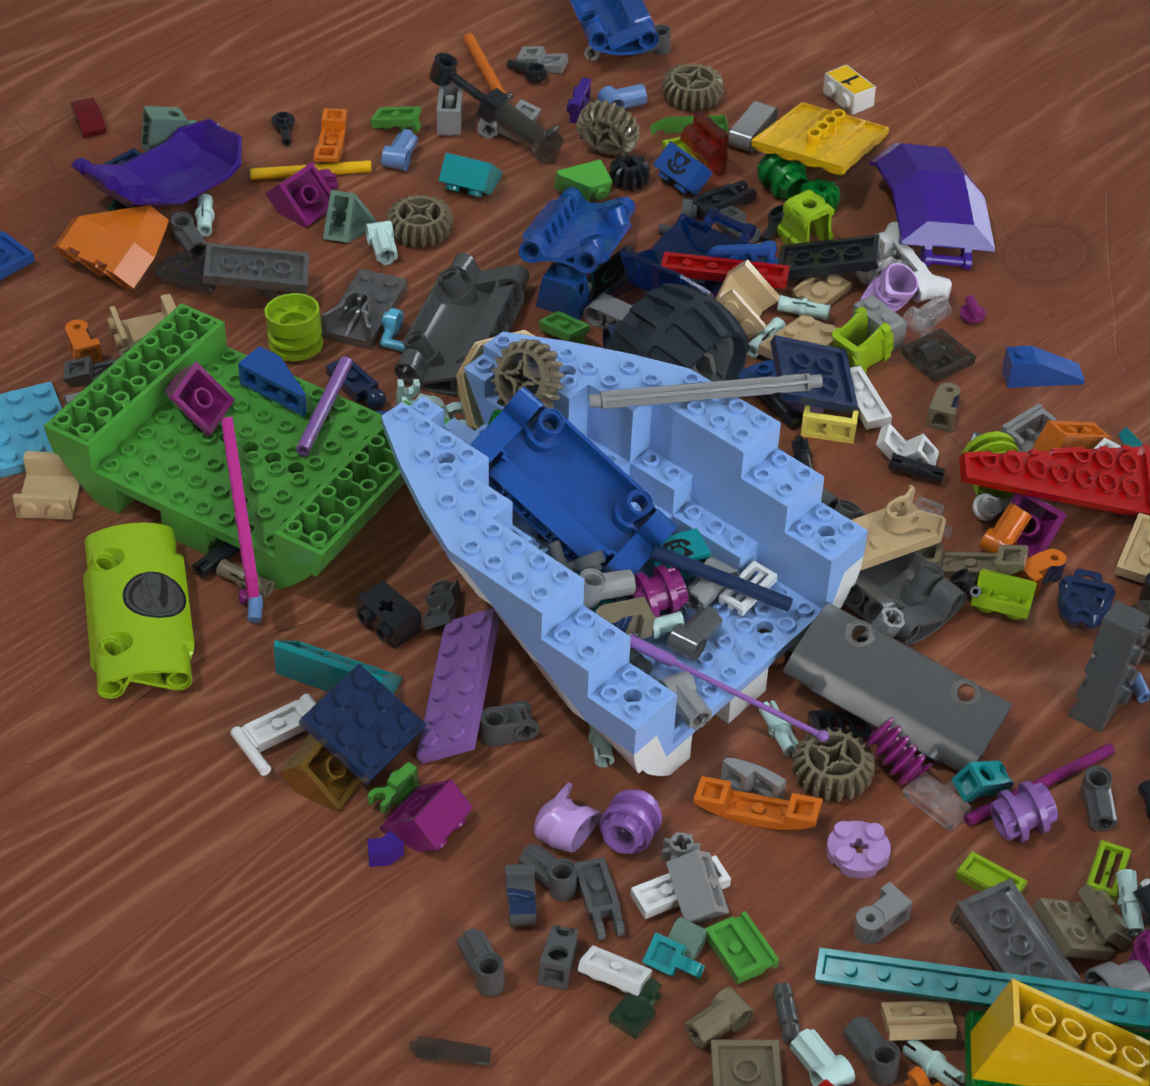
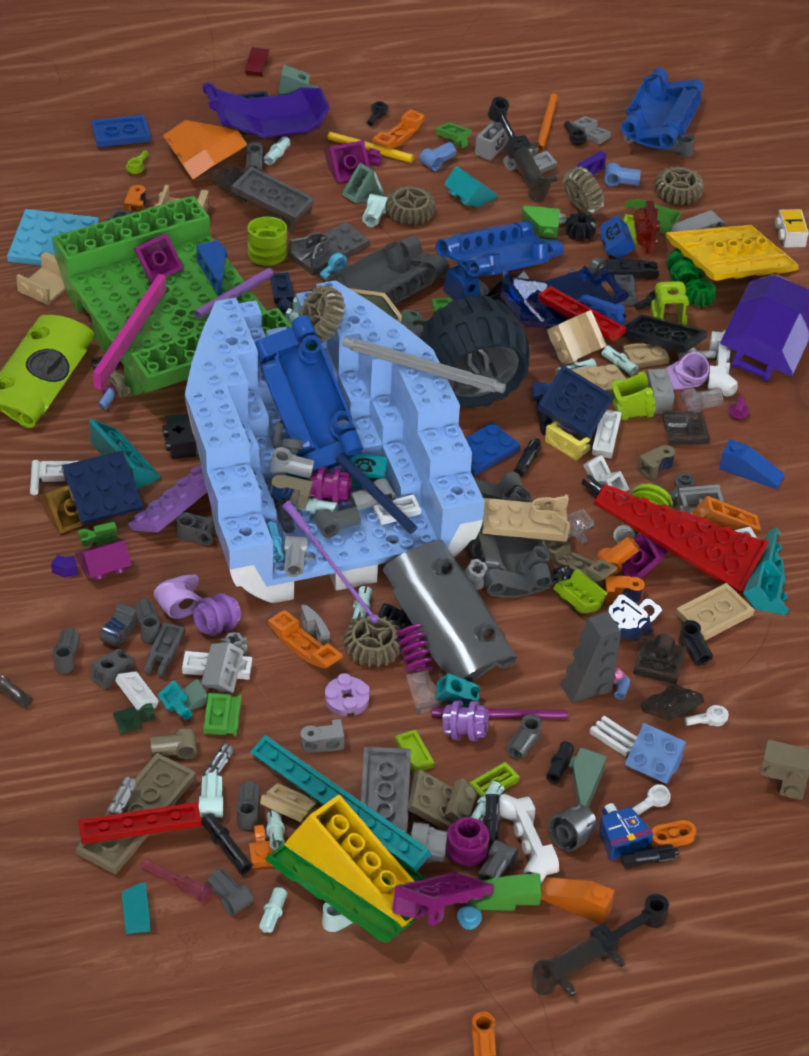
camera: 30 degrees right, 0 degrees up
none -> lime plate [126,150,149,175]
none -> dark grey plate [671,473,695,503]

